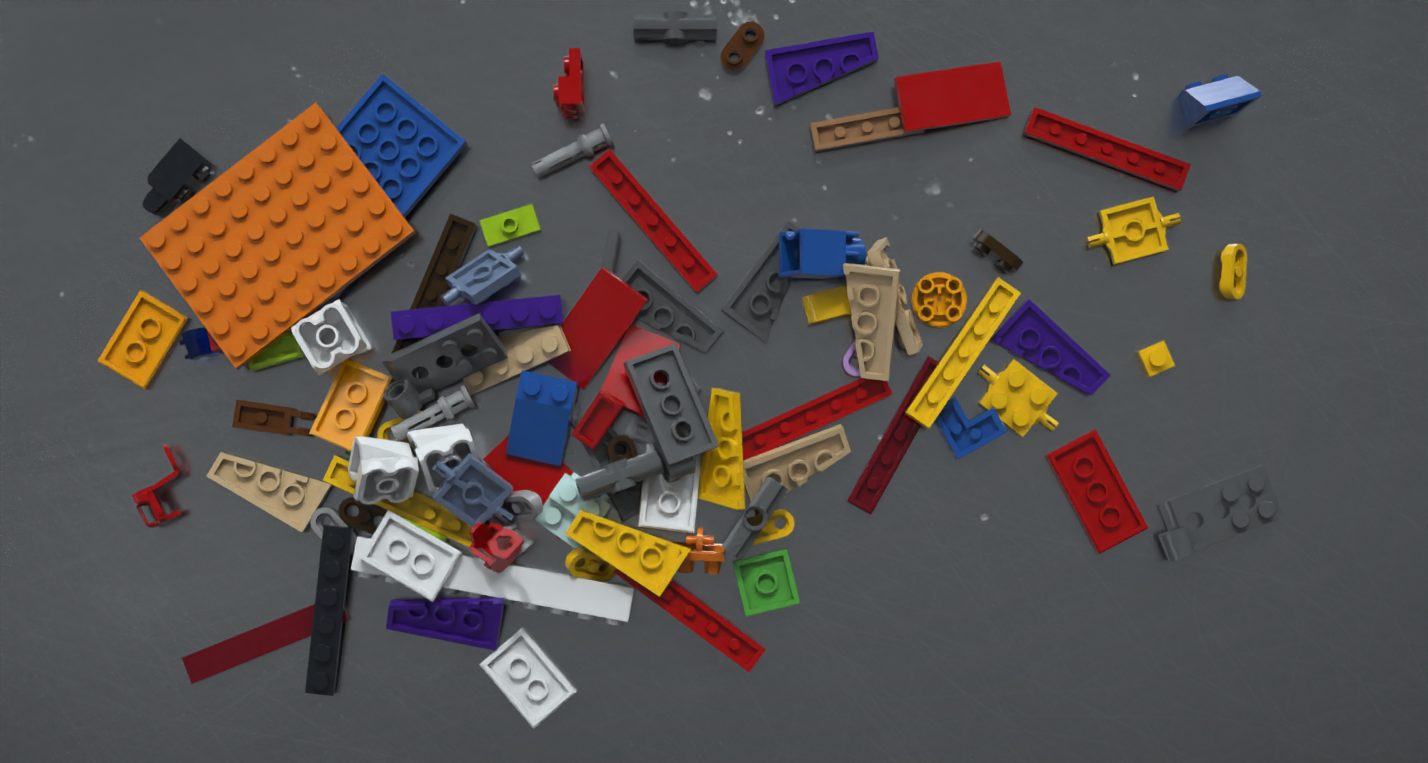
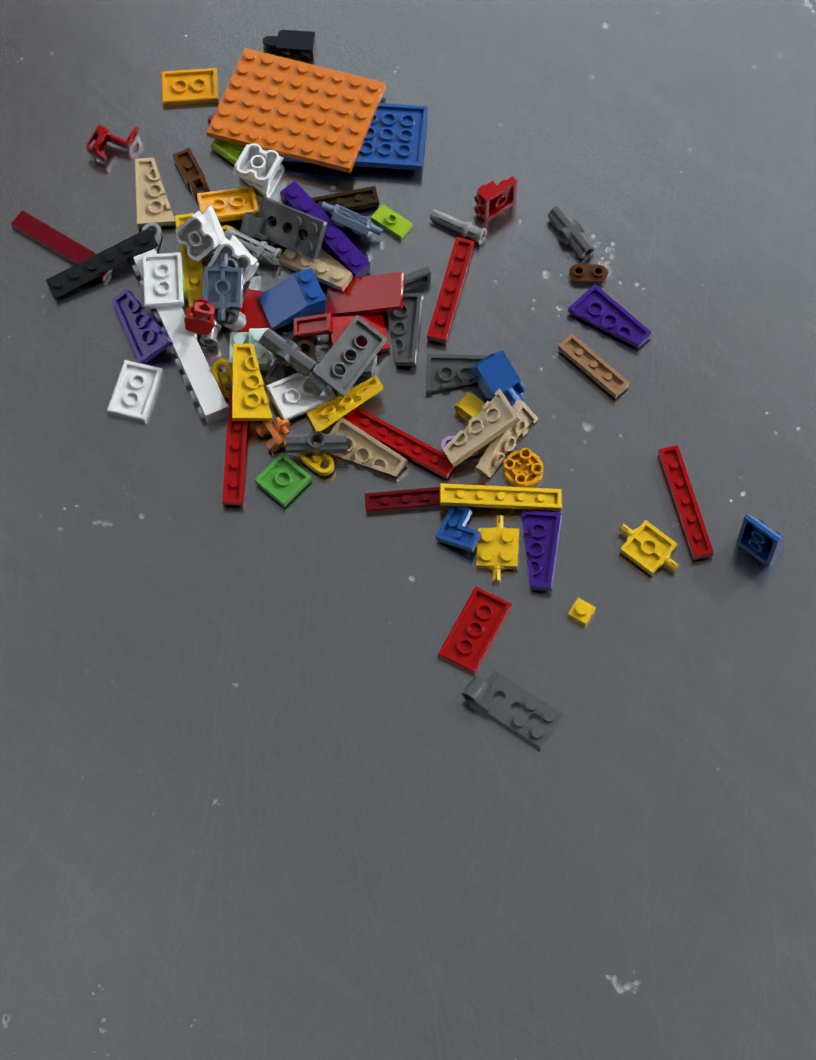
camera: 55 degrees right, 20 degrees down
clear blue tile [179,327,216,360] -> none
dark brown plate [338,497,388,535] -> none
red tile [894,61,1011,133] -> none
dark brown plate [972,229,1023,273] -> none
yellow plate [1219,244,1247,299] -> none

